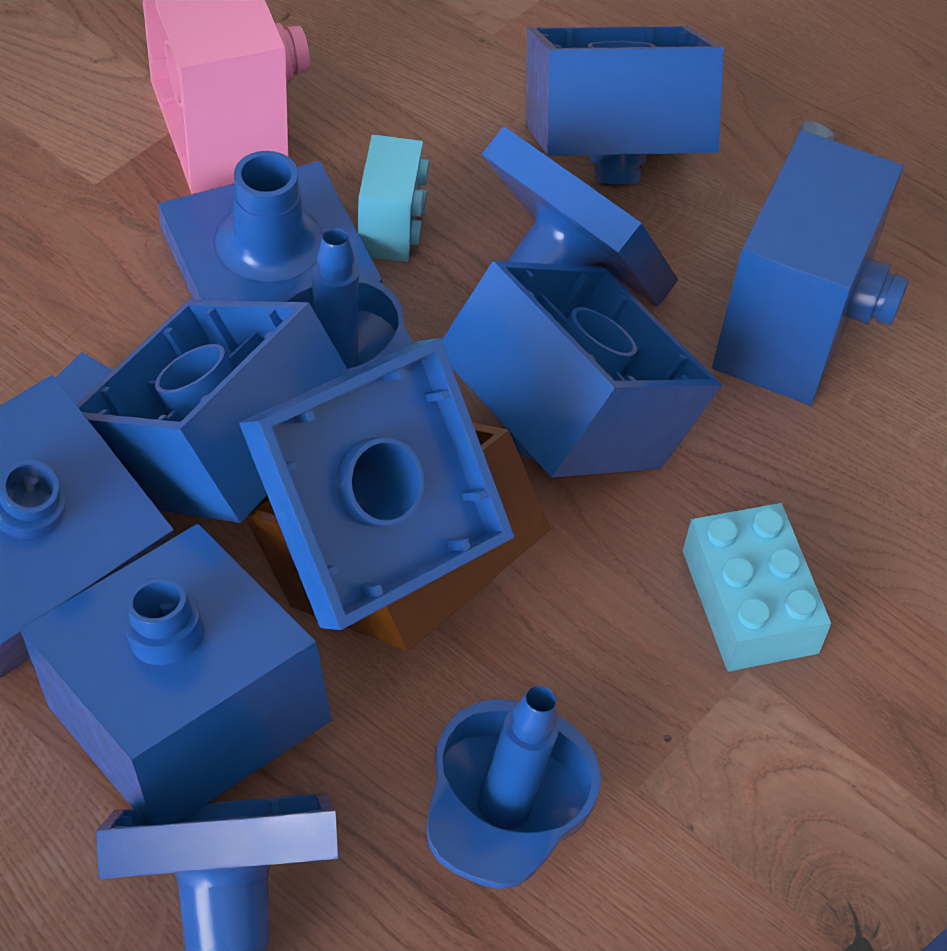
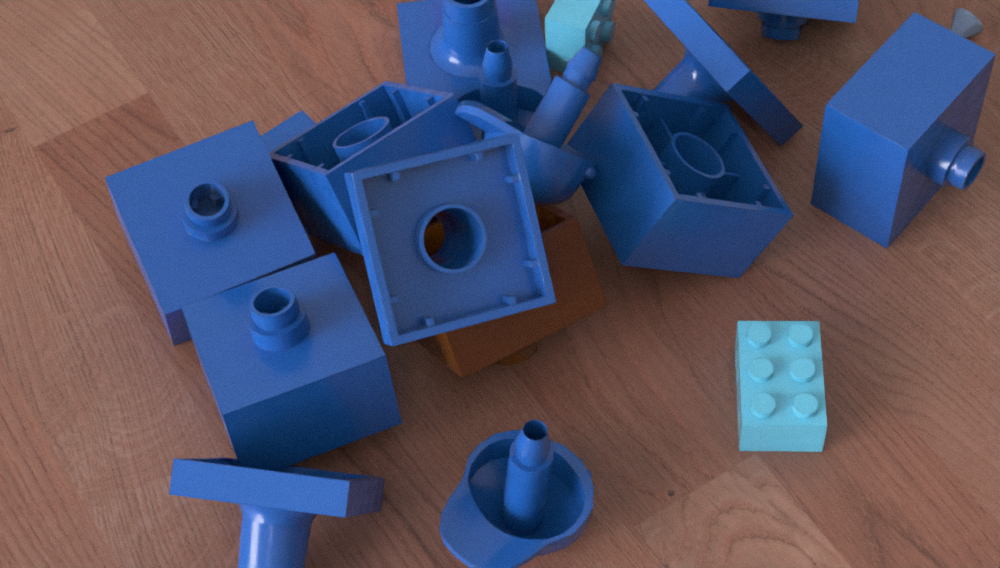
camera: 25 degrees right, 0 degrees up
none -> blue piece [455,46,602,206]

